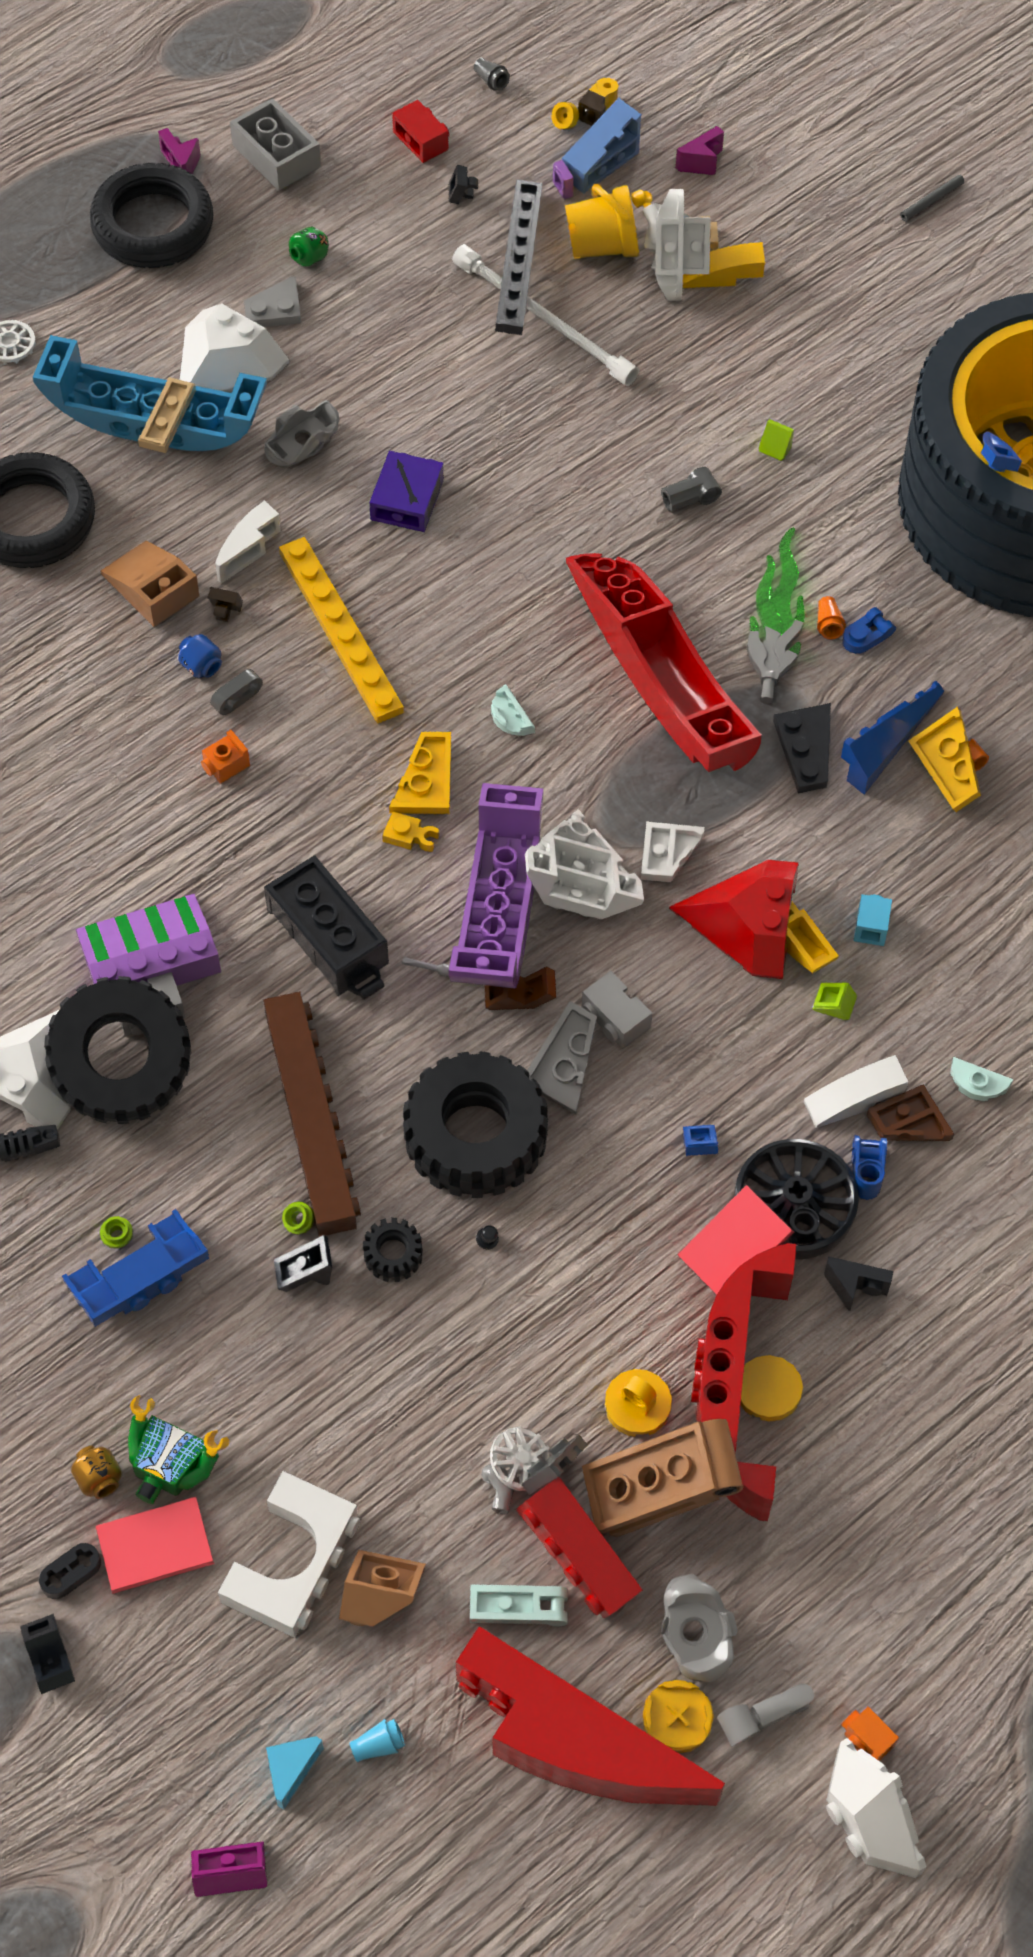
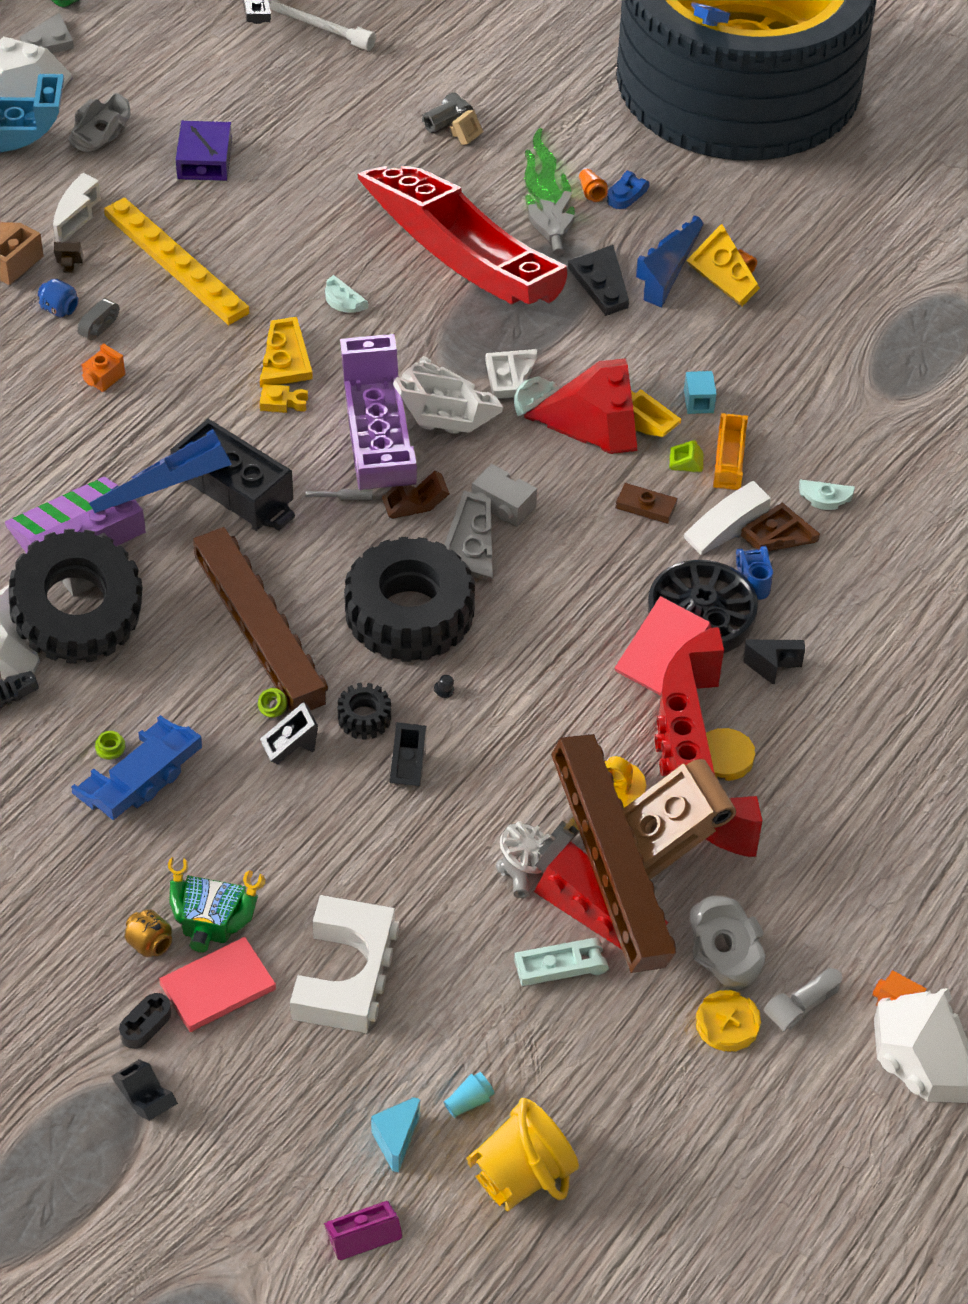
camera: 15 degrees left, 10 degrees down
medium nougat slope [339,1550,426,1626] -> none
red slope [456,1626,725,1806] -> none
blue tile [683,1125,718,1156] -> none
lime slope [759,419,794,461] -> none
none -> blue wedge [89,429,232,513]
none -> black slope [389,722,427,786]
none -> tan tile [449,110,483,145]
none -> yellow piece [466,1098,579,1212]
none -> light aqua plate [514,376,559,416]
none -> reddish brown brick [551,734,676,973]
none -> reddish brown plate [615,483,678,524]
none -> light orange container [713,413,748,490]

